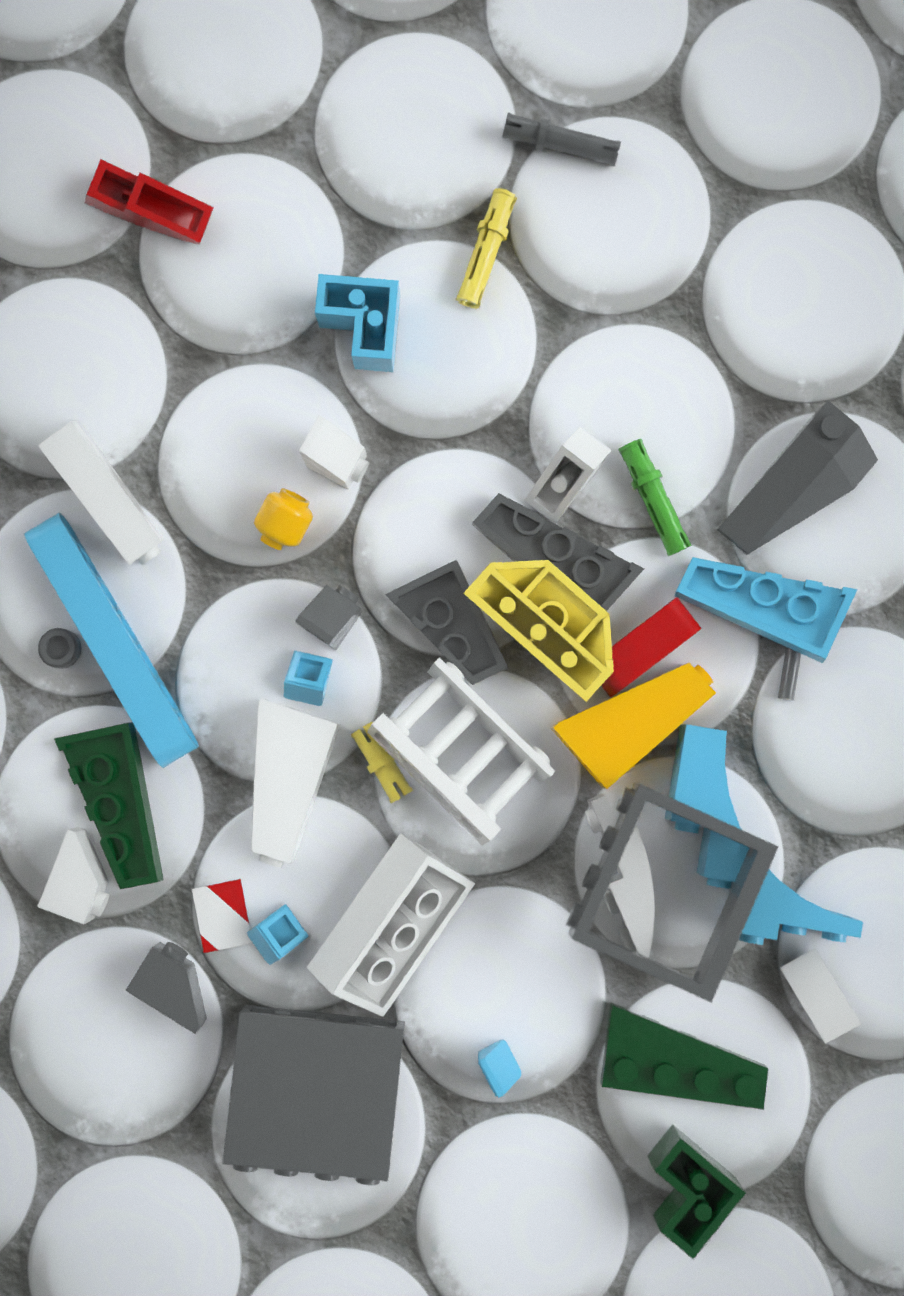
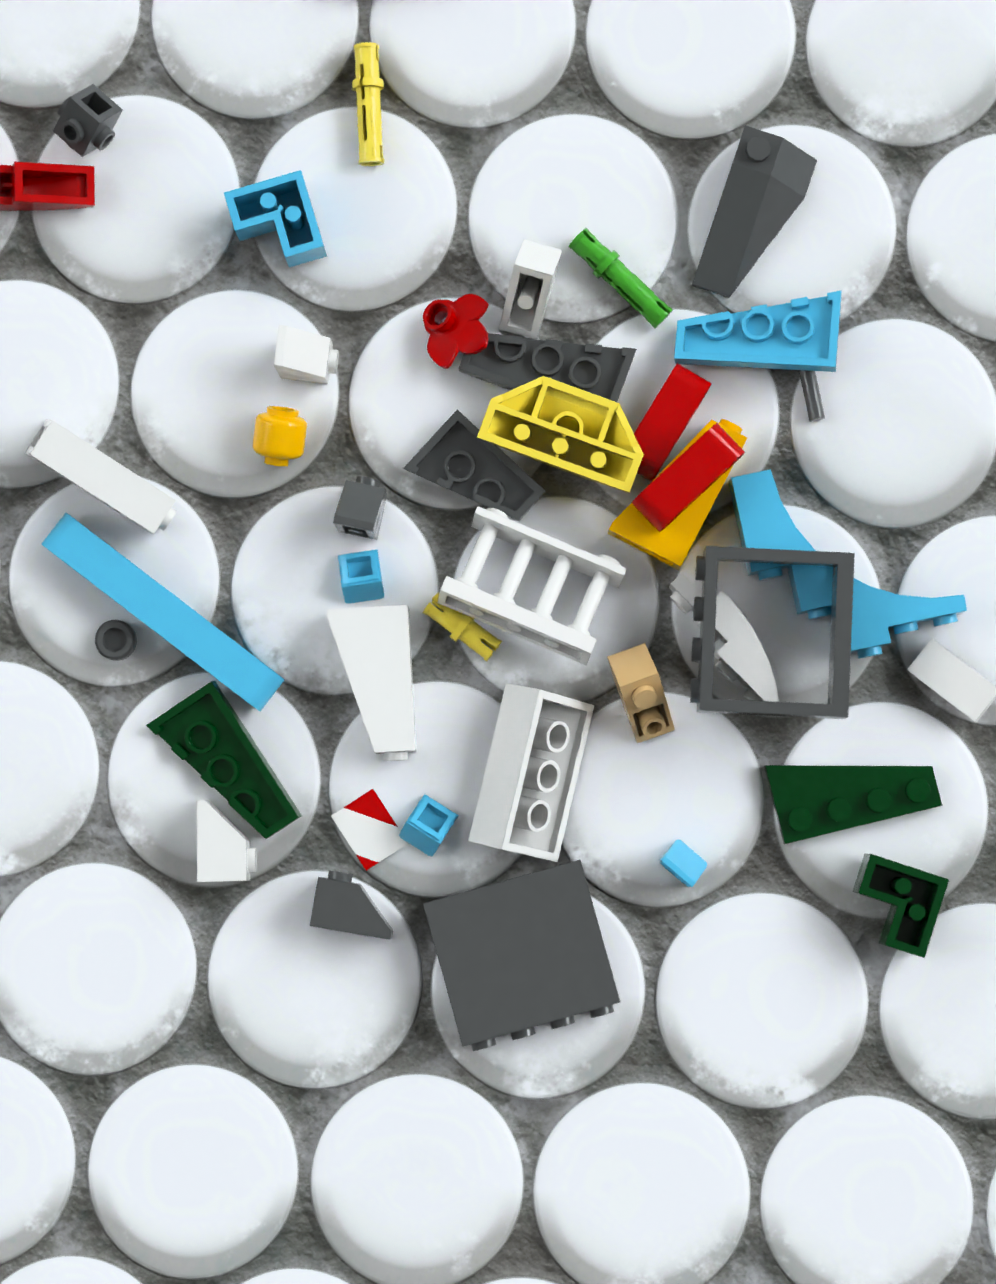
camera: 15 degrees left, 0 degrees up
none -> dark grey brick [53,84,123,157]
none -> red plate [423,294,489,369]
none -> tan slope [607,643,675,744]
none -> red beam [632,423,745,533]

